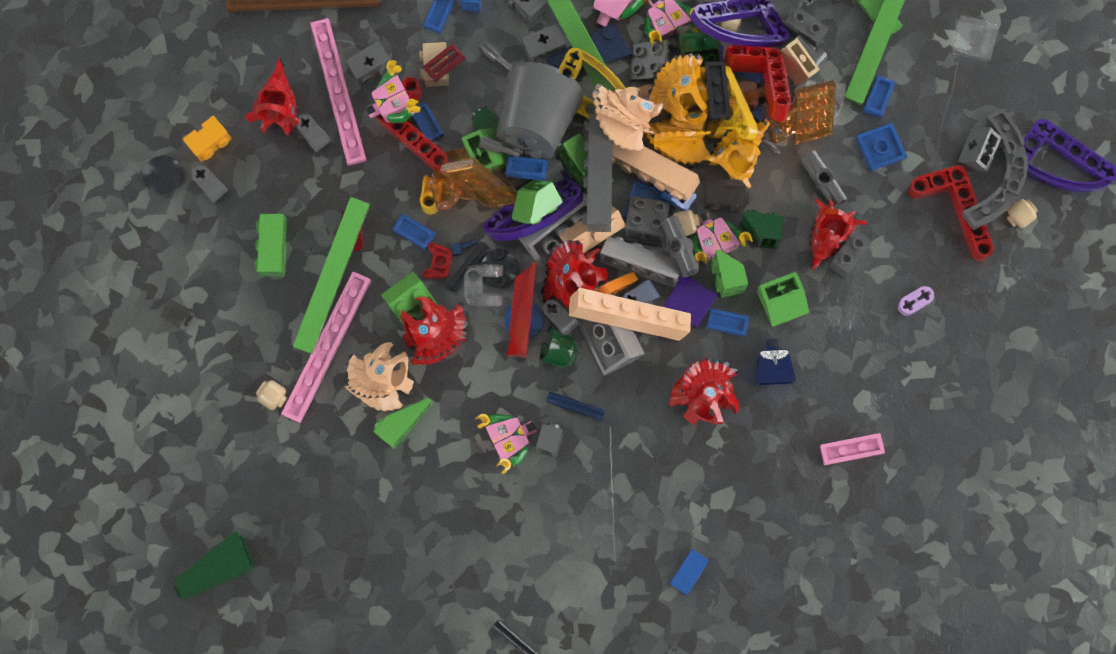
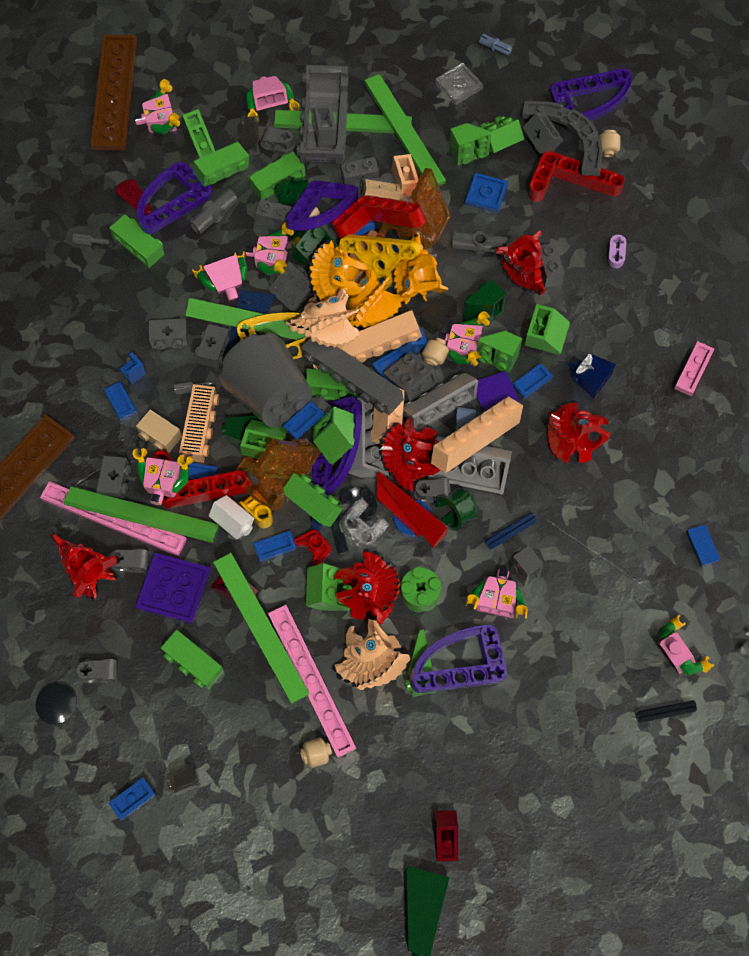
camera: 55 degrees left, 10 degrees down
light orange brick [183,115,232,162] -> none
dark red tile [423,43,466,83] -> none
dark grey axle [479,136,520,157] -> none
orange beam [595,271,639,295] -> none
dark grey piece [661,216,699,277] -> none
black plate [704,62,731,121] -> none
blue tile [863,75,896,118] -> none
none -> bright green tile [64,487,219,543]
none -> blue plate [108,778,156,821]
none -> dark purple plate [135,553,211,625]
none -> light nougat brick [179,384,219,463]
none -> white brick [209,495,254,539]
none -> bright green brick [281,473,343,527]
none -> light nougat brick [391,154,419,197]
none -> bright green brick [401,567,441,612]
none -> dark purple beam [410,625,507,693]
none -> dark red slope [435,810,458,862]
none -> bright green slope [449,123,491,166]
none -> sand blue axle [479,34,512,55]
none -> bright green slope [479,115,524,153]
none -> torso [657,615,714,675]

